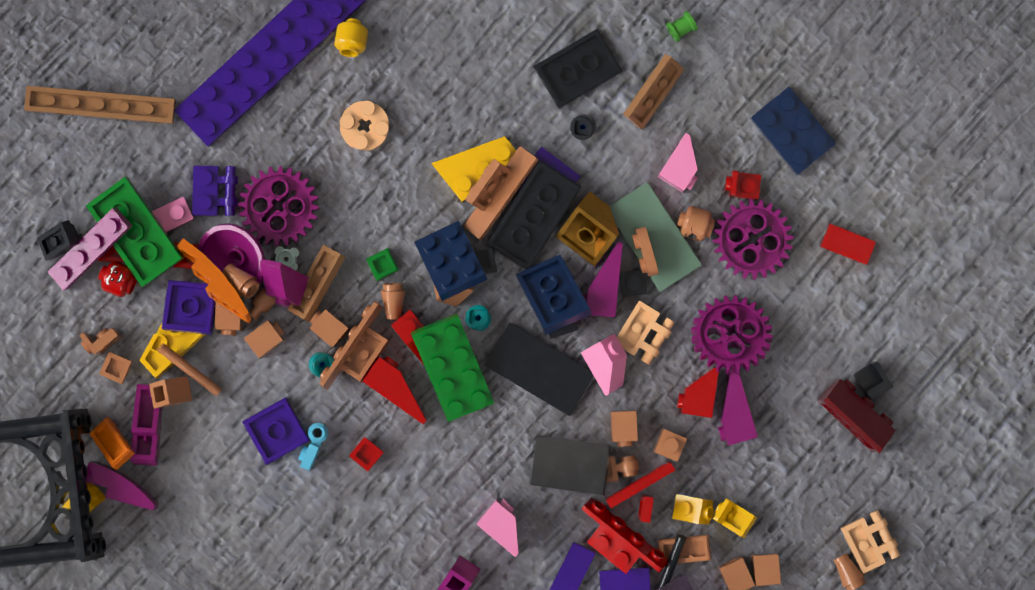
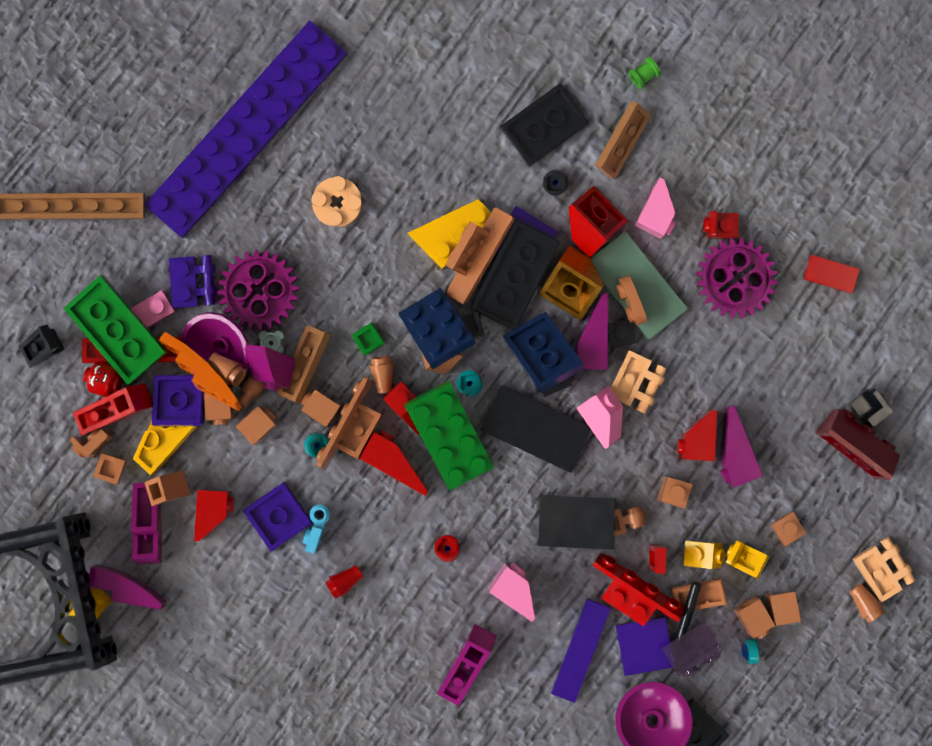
camera: 15 degrees left, 0 degrees up
plate [48,207,132,291] -> none
orange tile [89,417,135,470] -> none
nougat bar [157,343,222,396] -> none
yellow head [334,18,368,57] -> none
red plate [349,437,384,472] -> none
red tile [606,462,675,508] -> none
nougat brick [610,411,638,447] -> none
nougat head [677,206,715,241] -> none
magenta gear [691,295,773,374] -> none
dark blue plate [750,87,836,176] -> none
none -> red slope [73,383,153,436]
none -> red slope [194,489,235,541]
none -> red cone [325,565,364,599]
none -> red tile [434,535,461,562]
none -> red slope [569,186,628,258]
none -> nougat plate [770,512,806,546]

